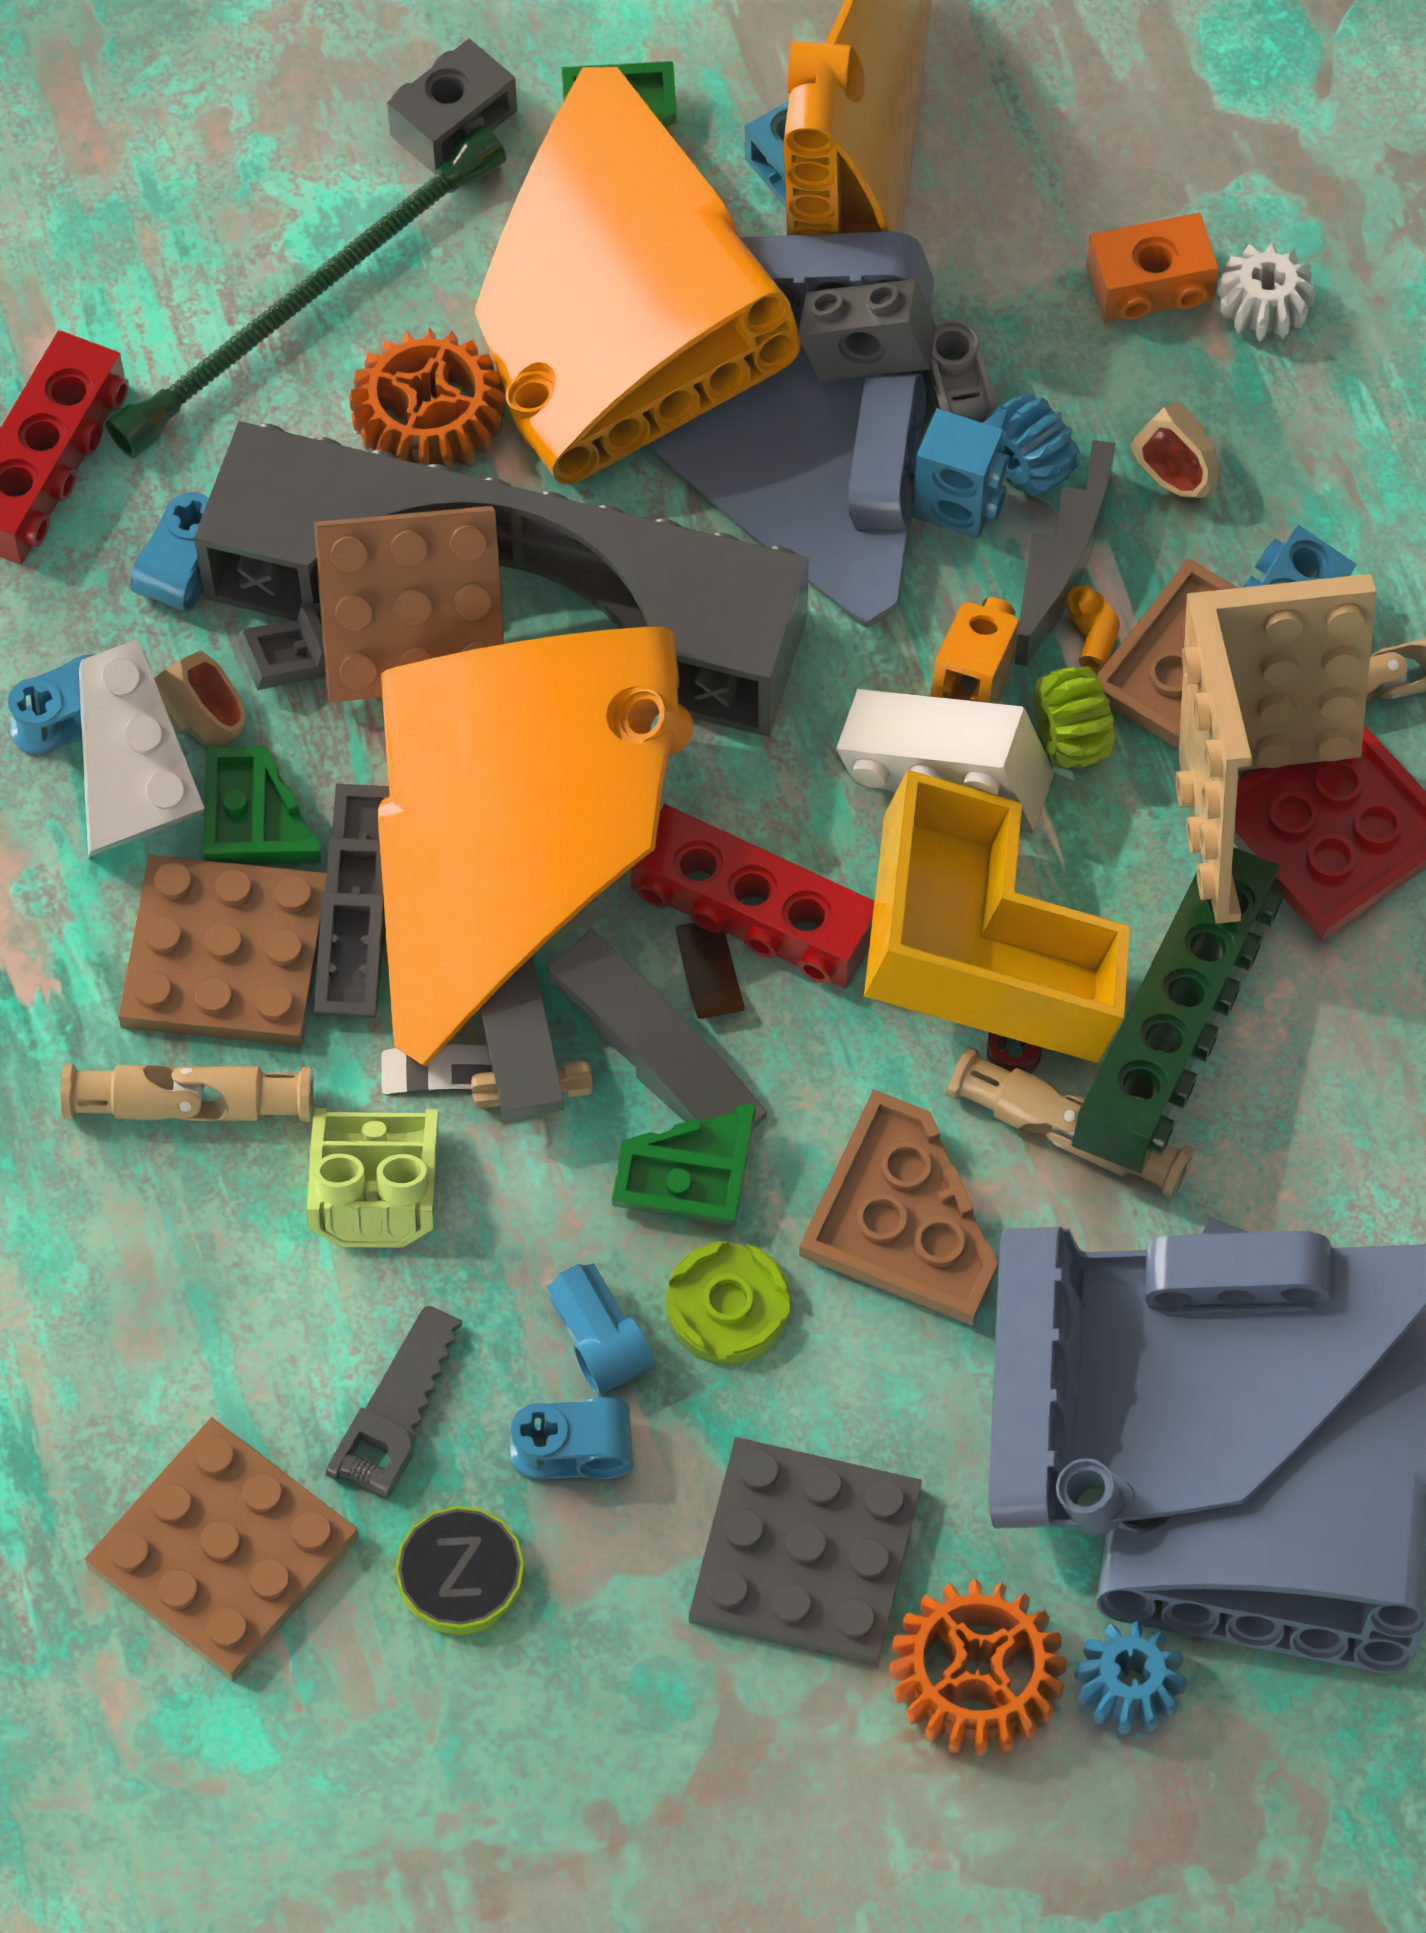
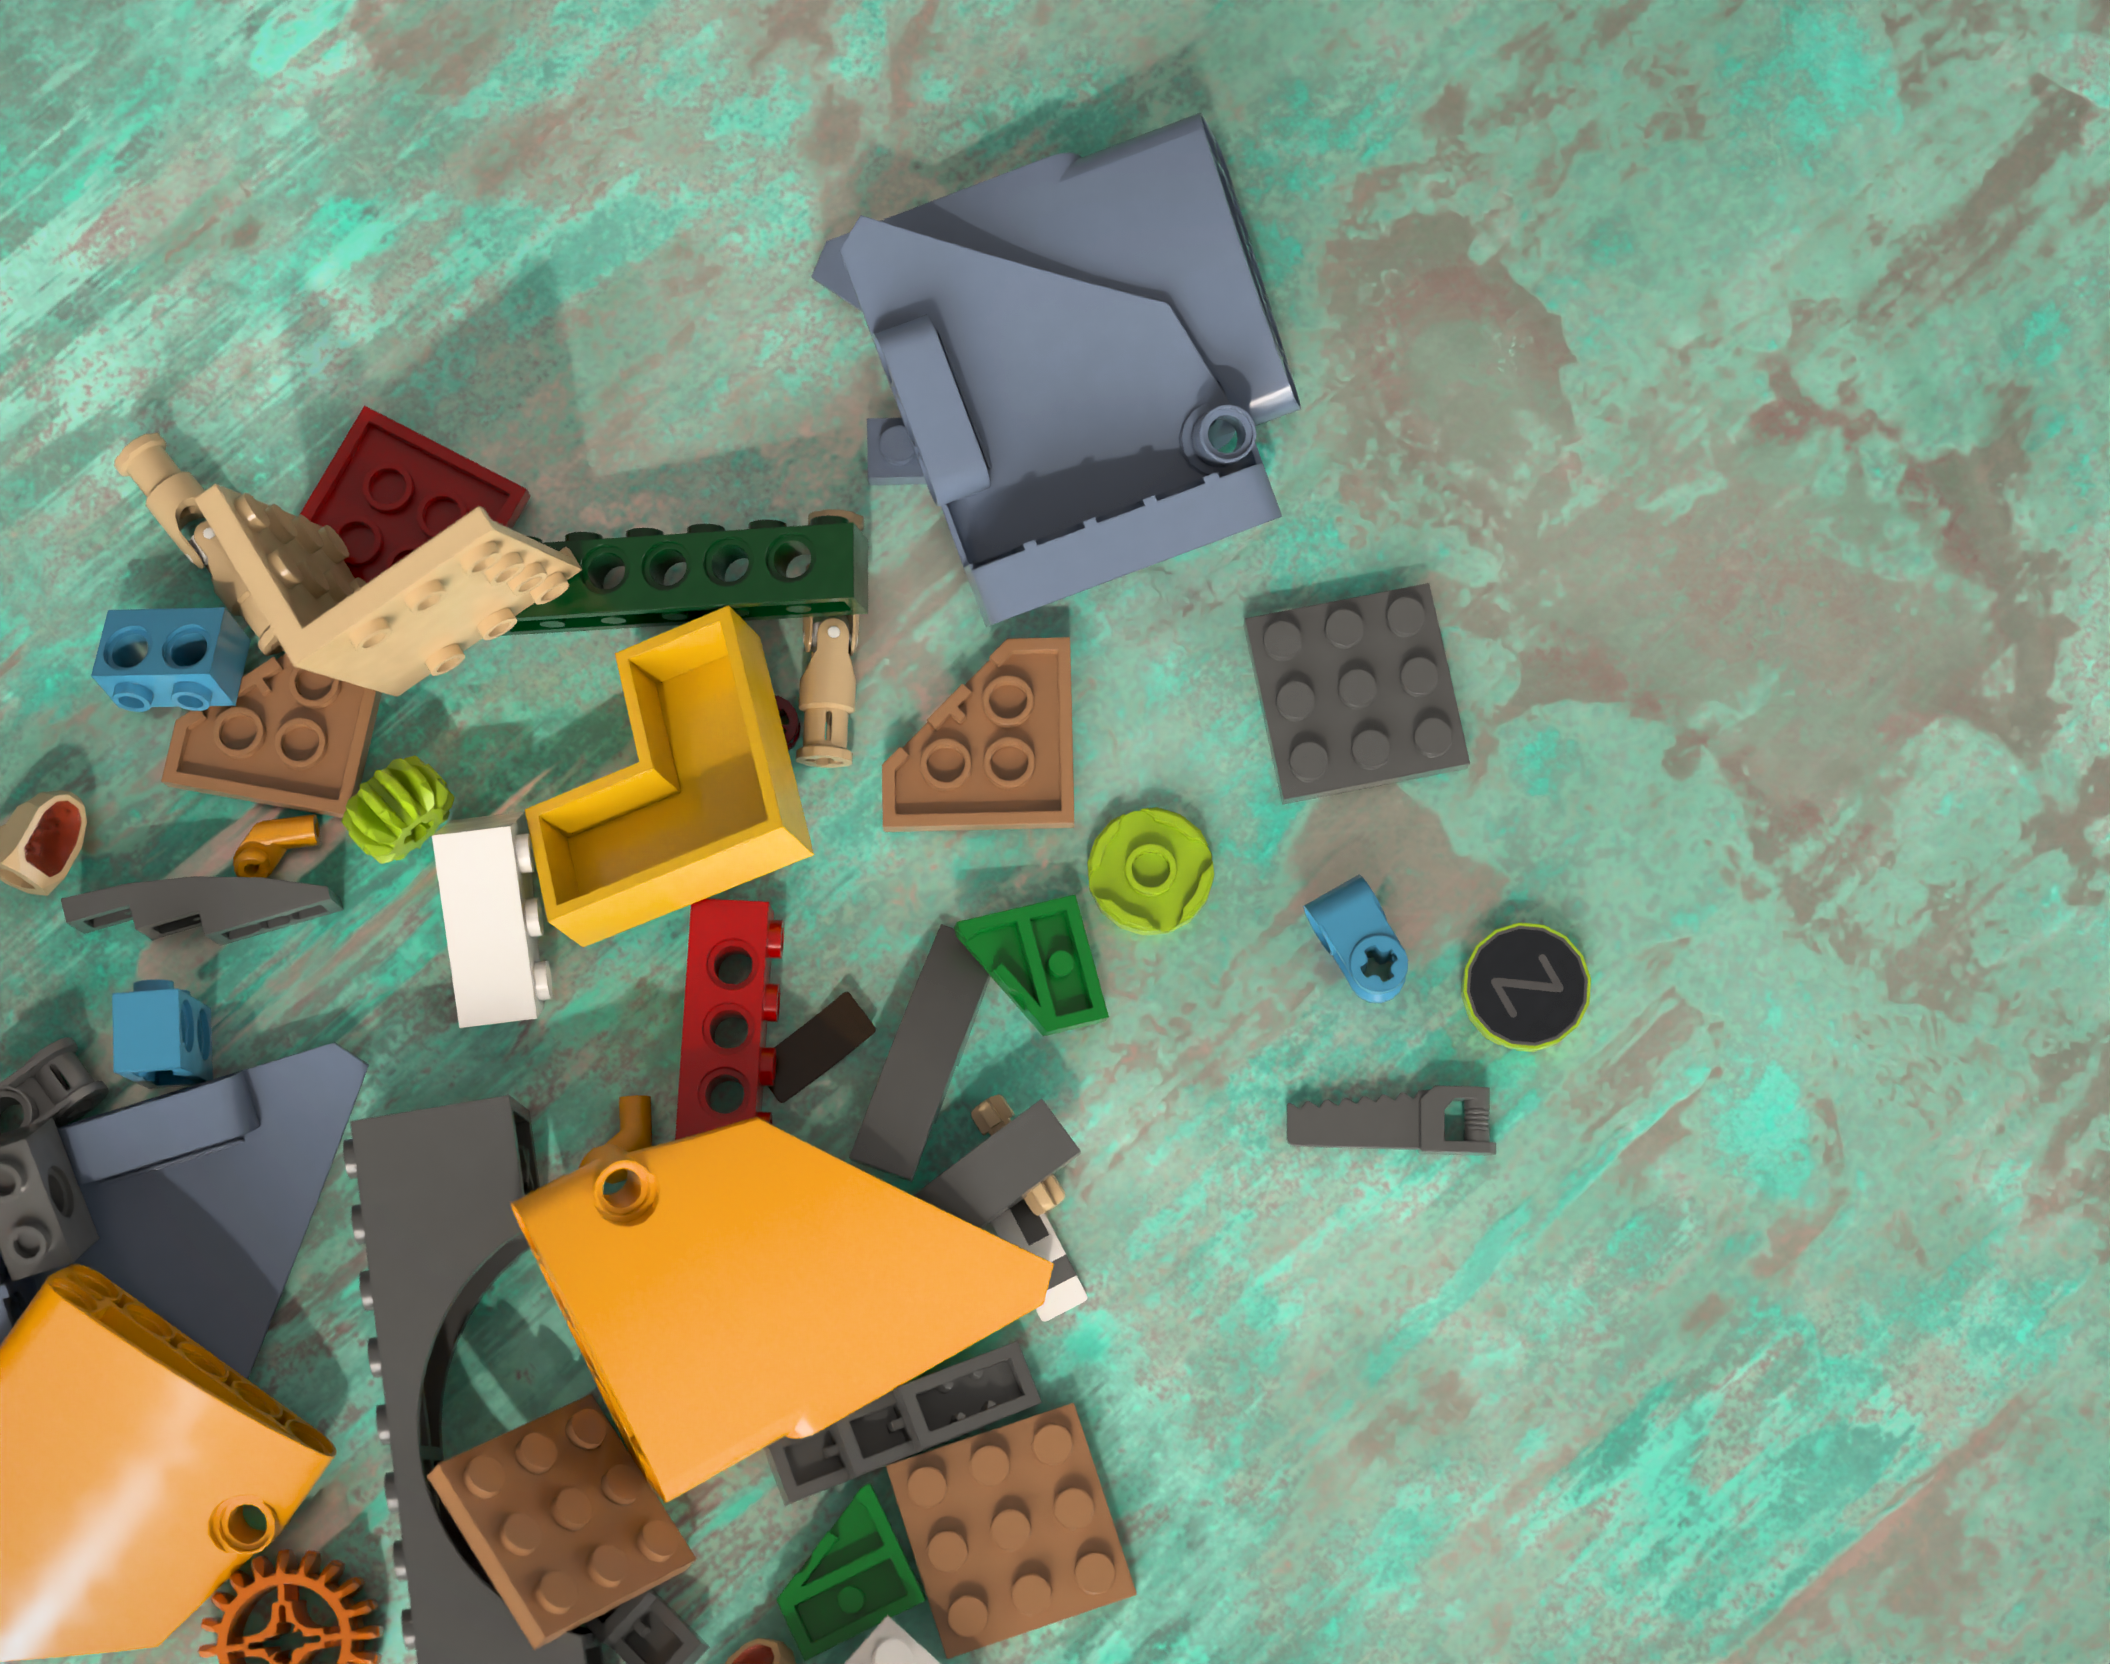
camera: 115 degrees left, 15 degrees up
tan piece [60,1064,314,1122] -> none
medium nougat plate [84,1417,359,1682] -> none
yellowish green slope [306,1108,439,1248] -> none
dark azure piece [546,1263,656,1396] -> none
orange gear [889,1578,1067,1757] -> none
light orange torso [930,597,1020,704] -> none
dark azure gear [983,392,1079,496] -> none
dark azure gear [1074,1620,1187,1736] -> none
none -> light orange arm [589,1095,652,1184]

